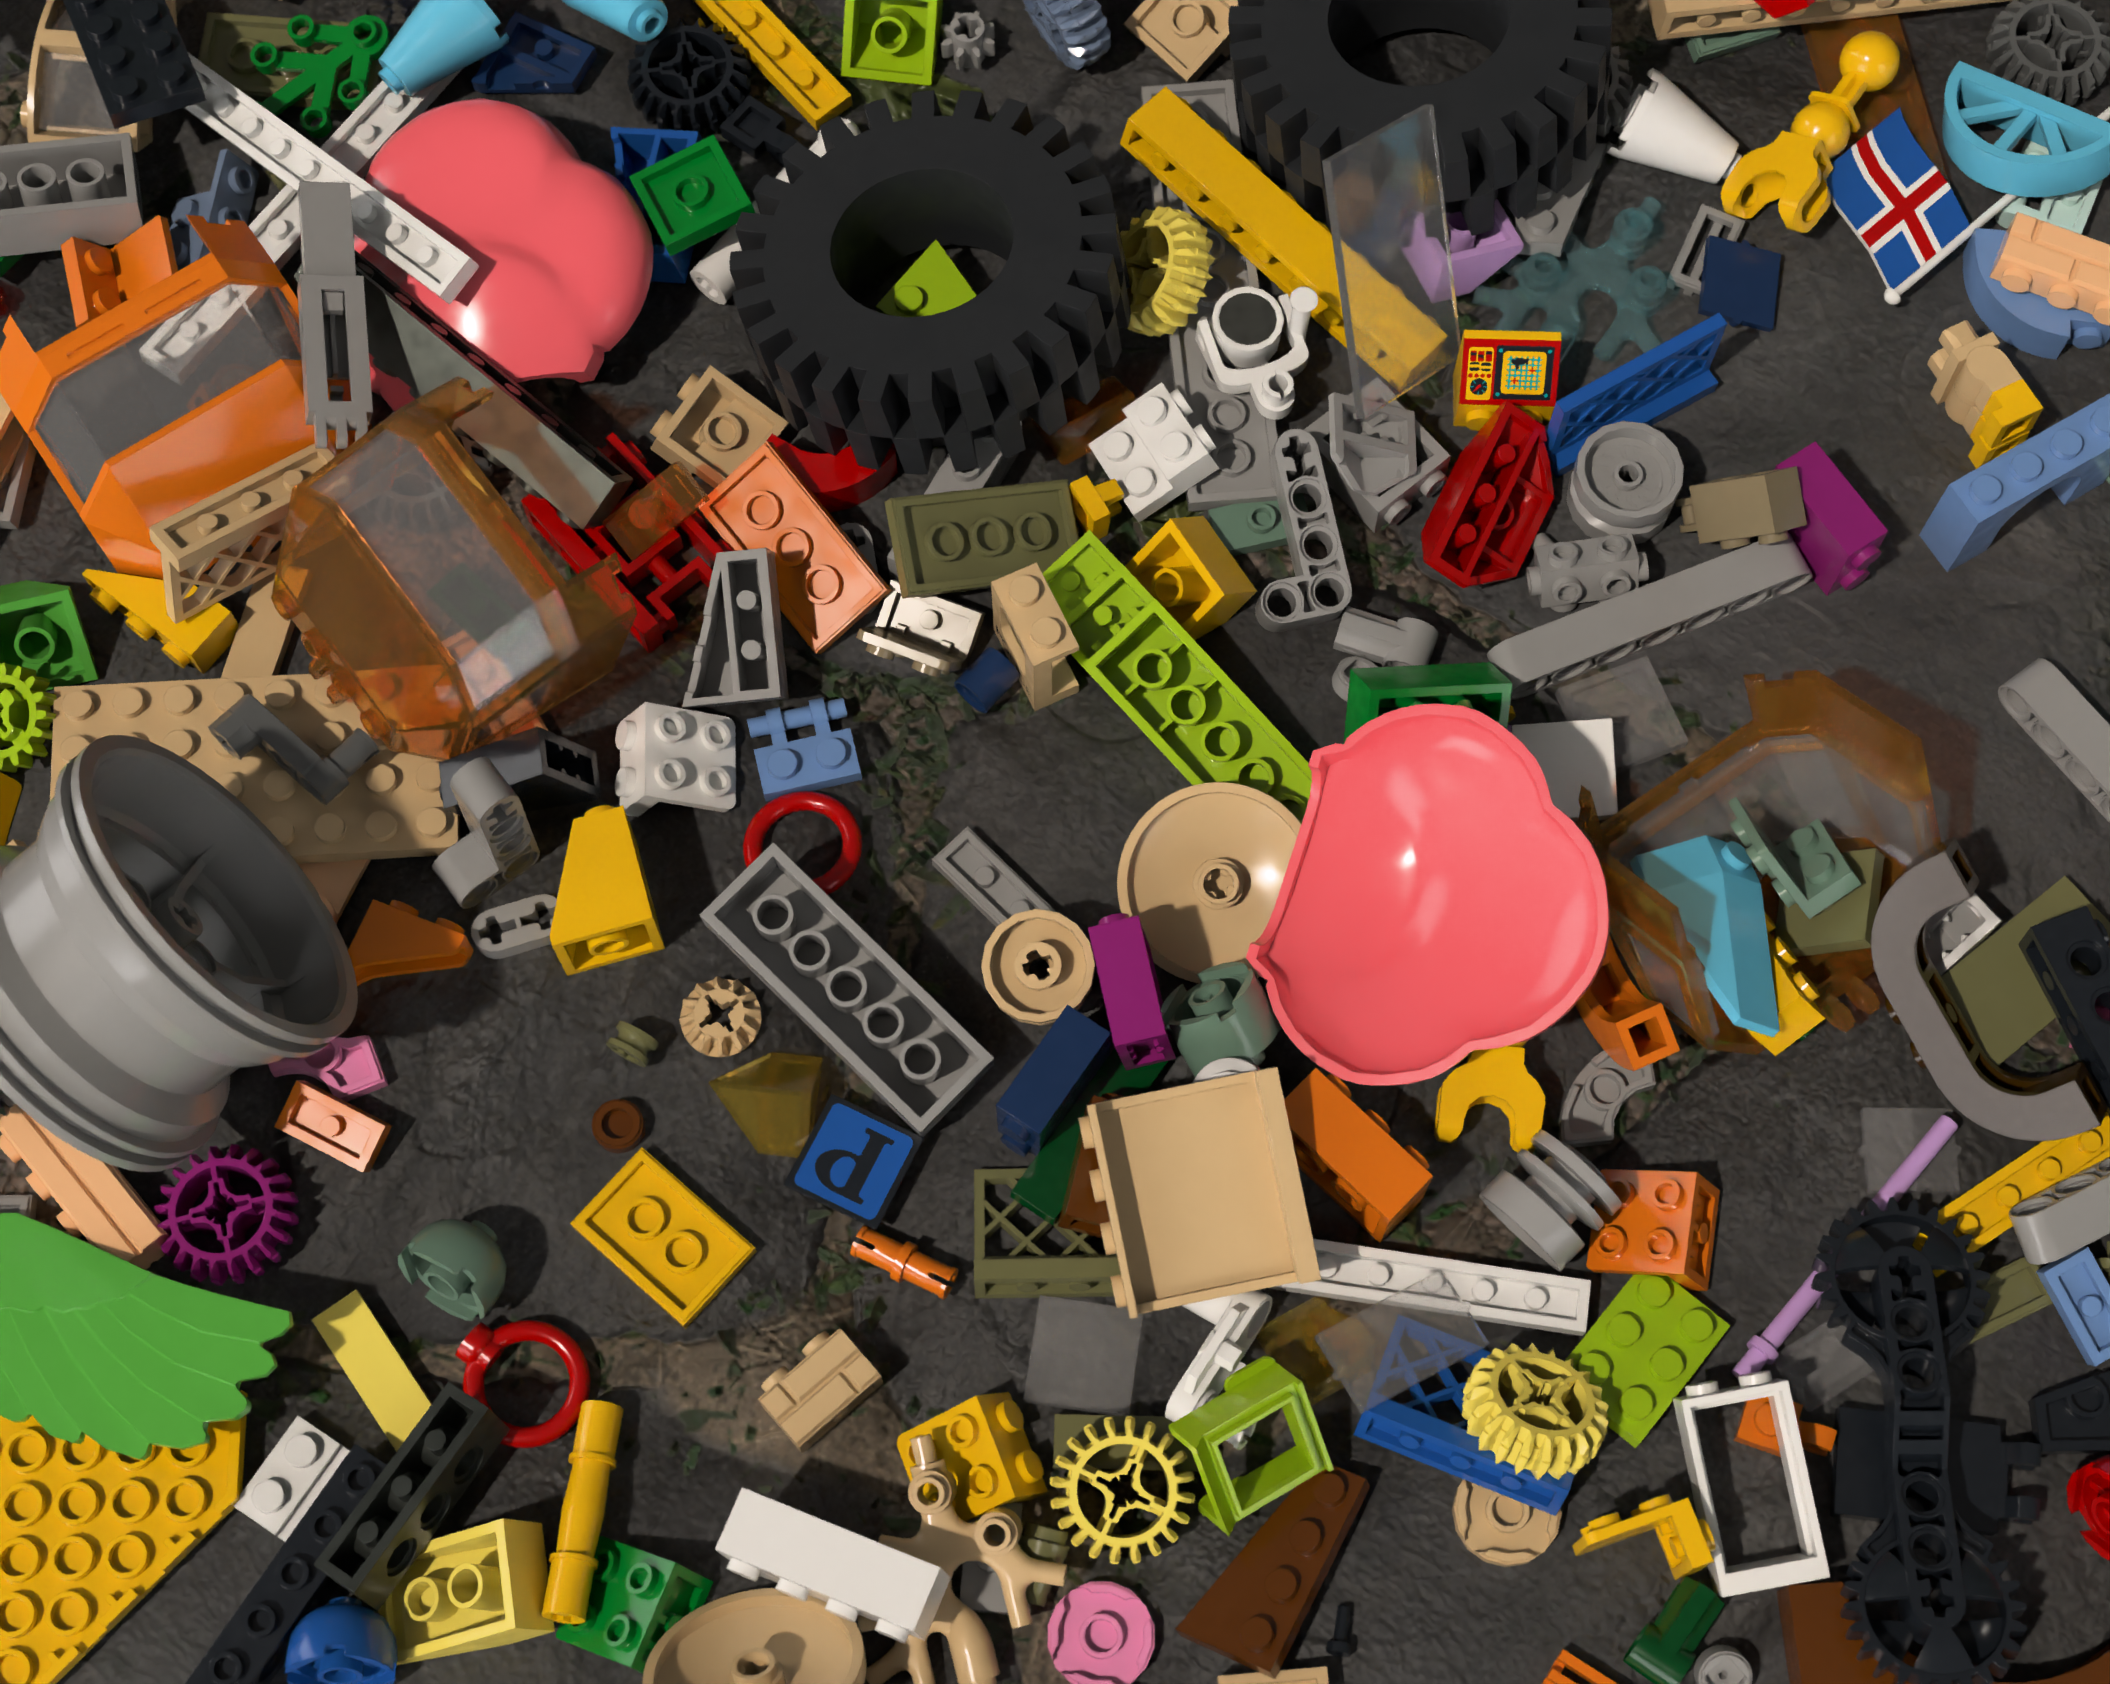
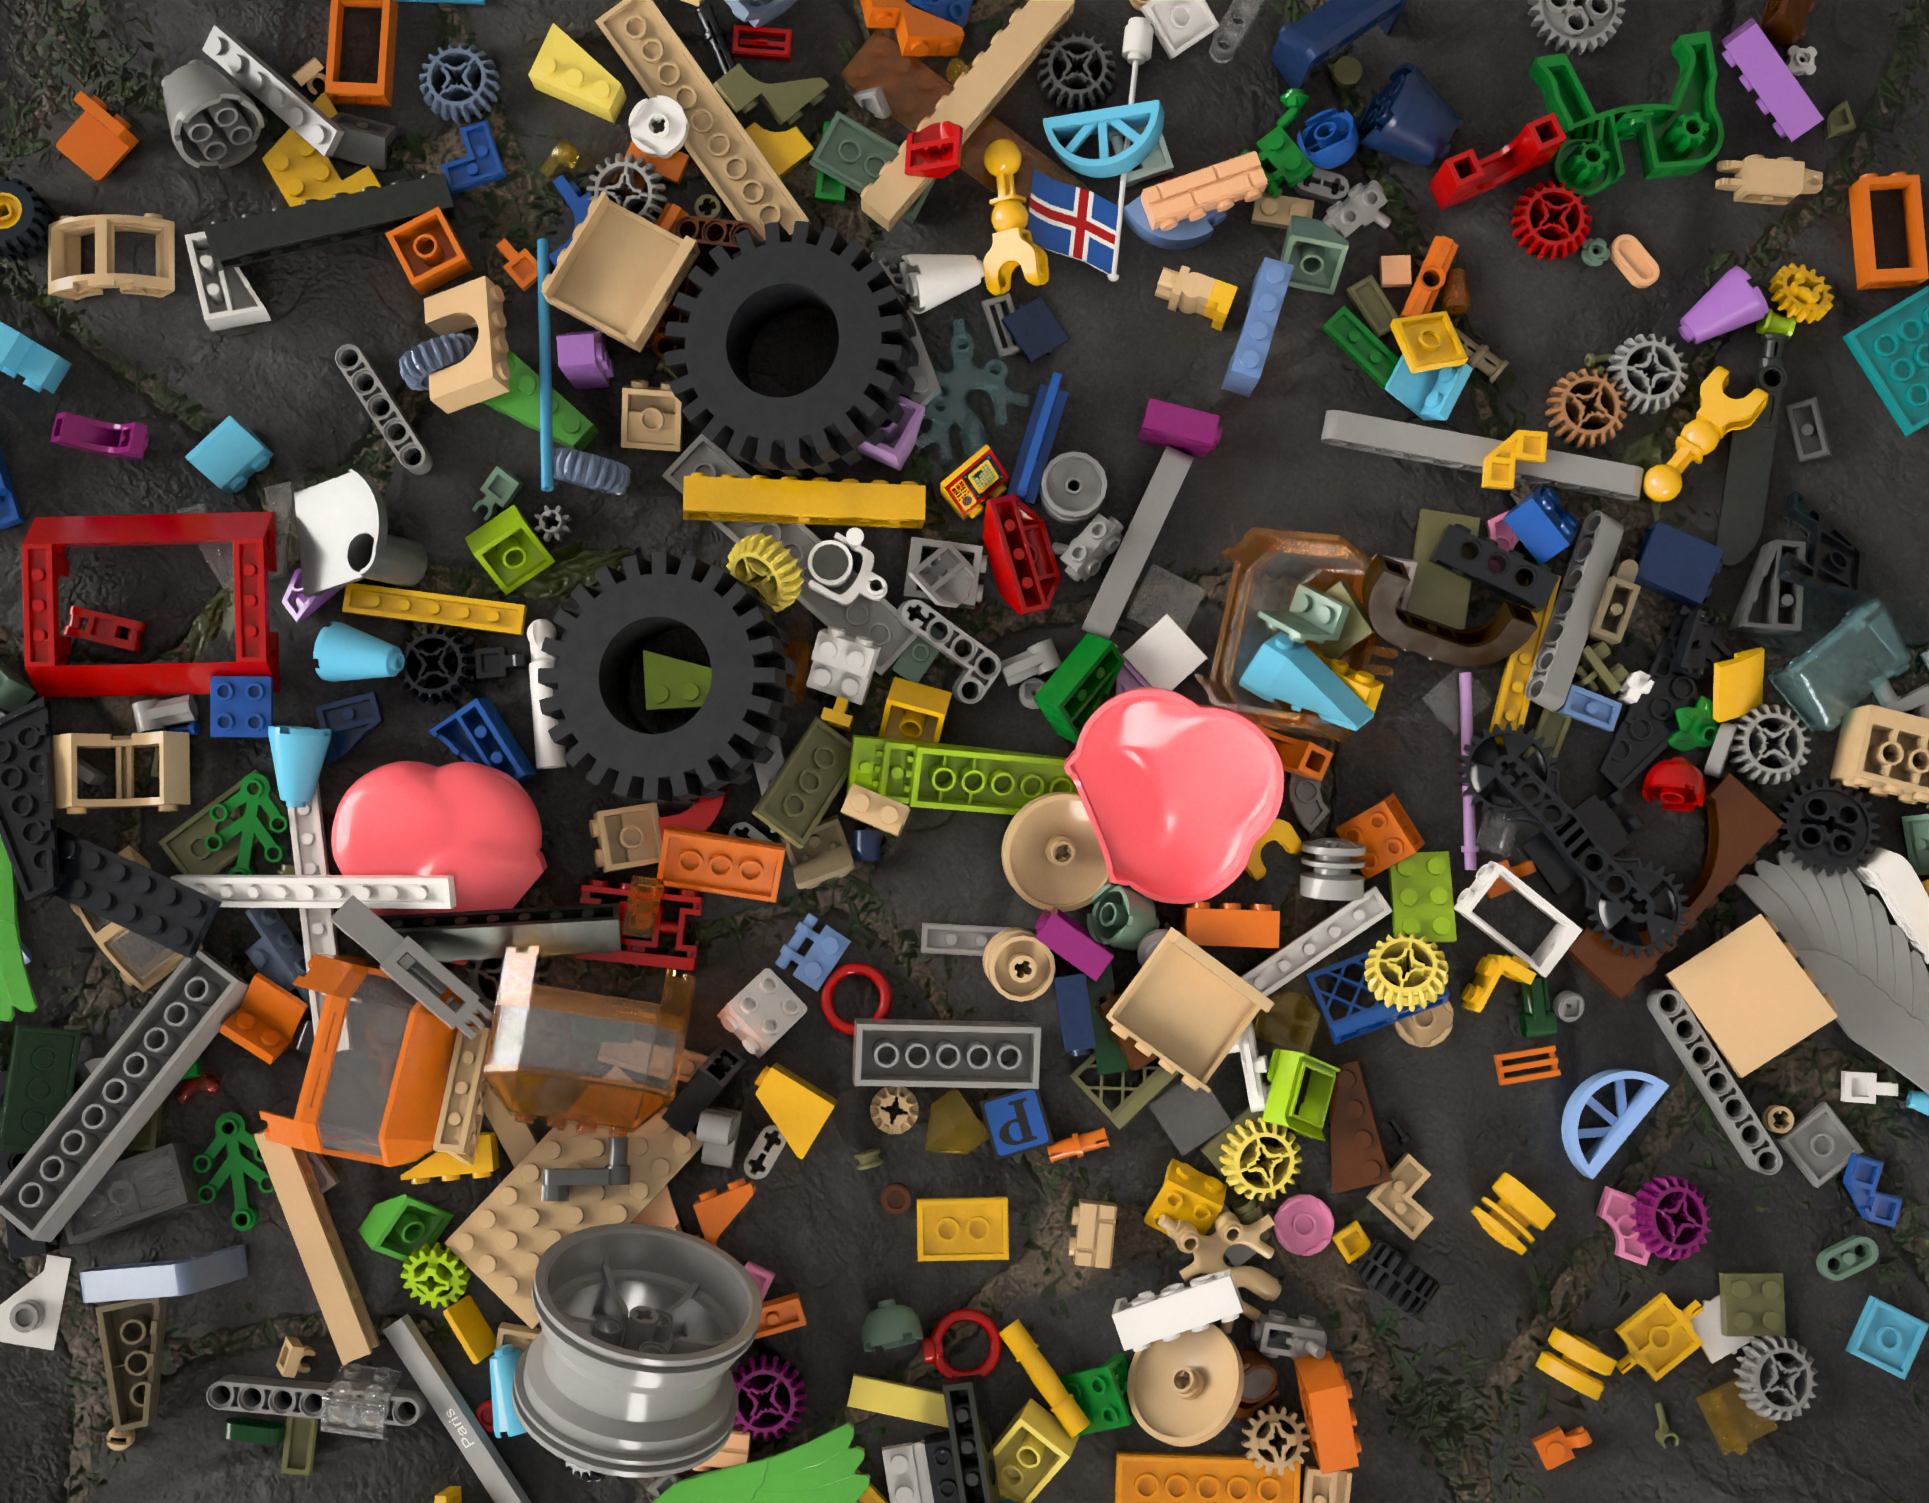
camera: 50 degrees left, 15 degrees up
green tile [629,134,755,257] -> none
light grey wedge [682,548,789,709] -> none
clear piece [1314,1269,1489,1414] -> none
clear piece [1322,104,1461,419] -> none
dark tan brick [1675,466,1807,550] -> none

